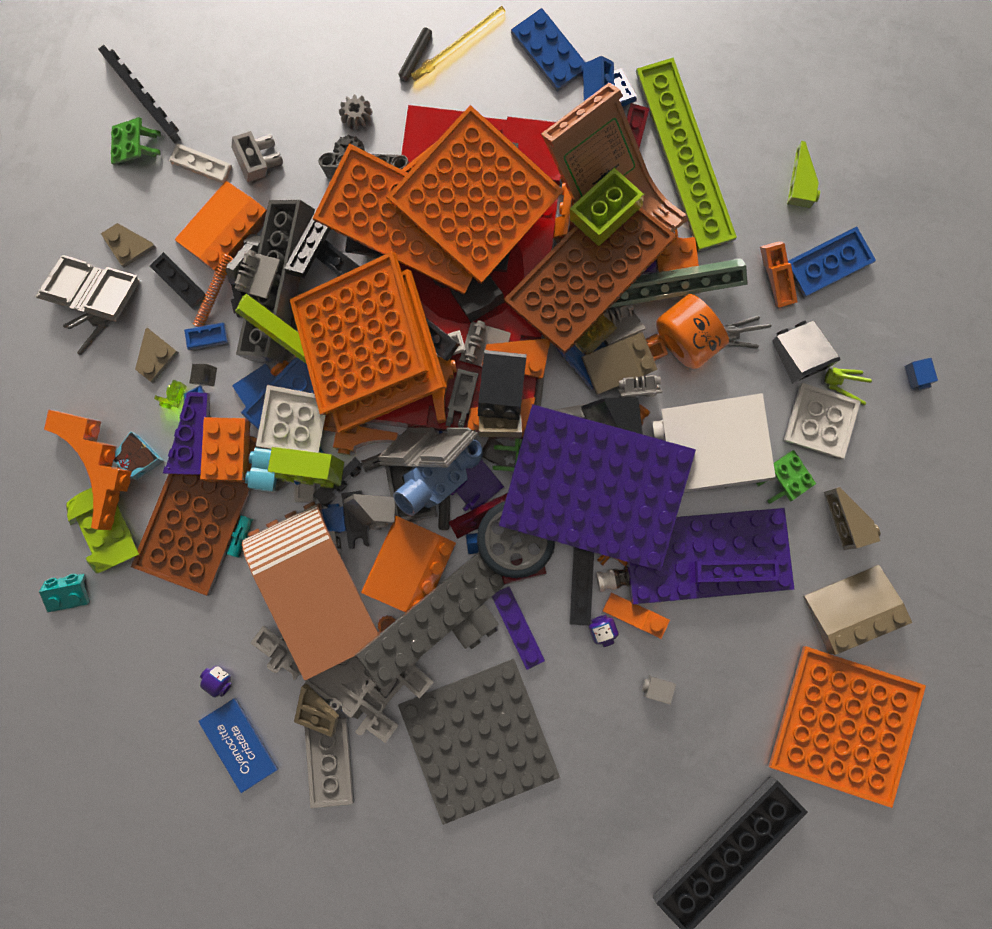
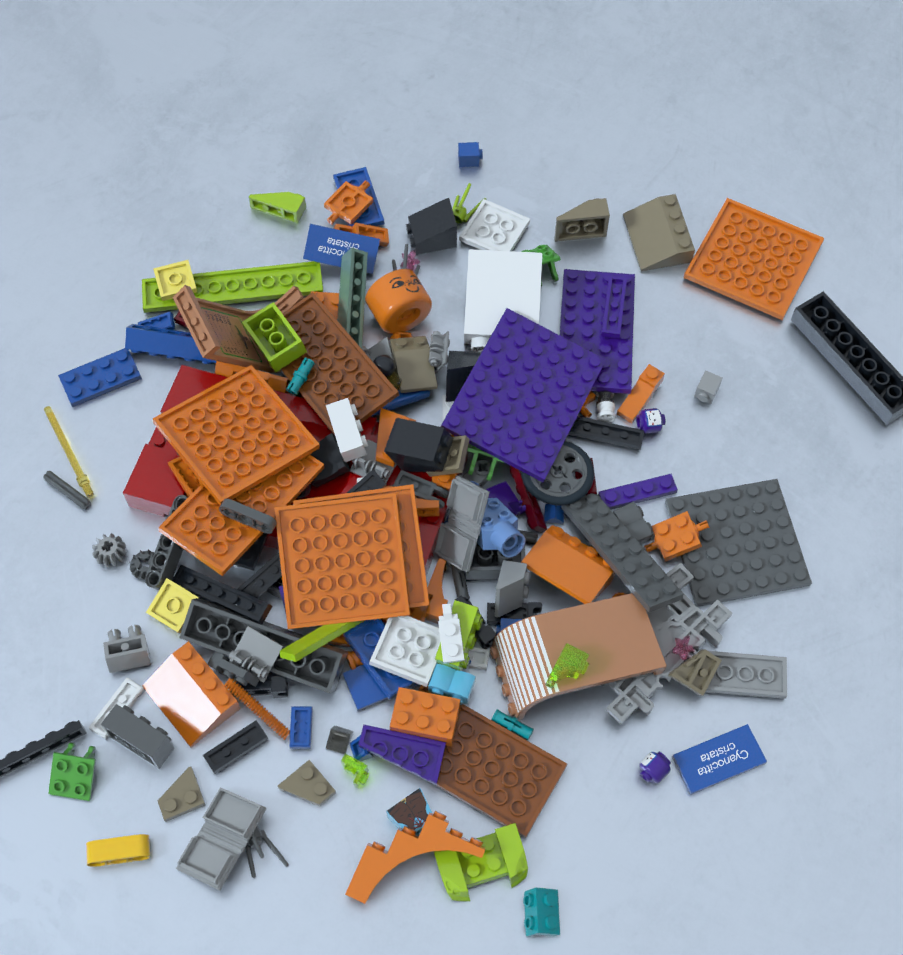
camera: 80 degrees left, 20 degrees down
none -> yellow beam [86,834,150,867]
none -> dark grey brick [101,704,174,769]
none -> light yellow plate [146,578,200,633]
none -> light yellow plate [153,260,197,301]
none -> dark grey beam [219,499,277,534]
none -> teal pin [286,357,315,396]
none -> blue tile [303,224,380,274]
none -> orange plate [324,180,373,225]
none -> white brick [326,398,368,462]
none -> black piece [373,355,395,378]
none -> clear pink plant [400,250,420,271]
none -> white hinge [438,603,465,664]
none -> clear neon green arch [545,643,590,689]
none -> orange plate [644,511,710,562]
none -> clear pink plant [672,636,695,660]

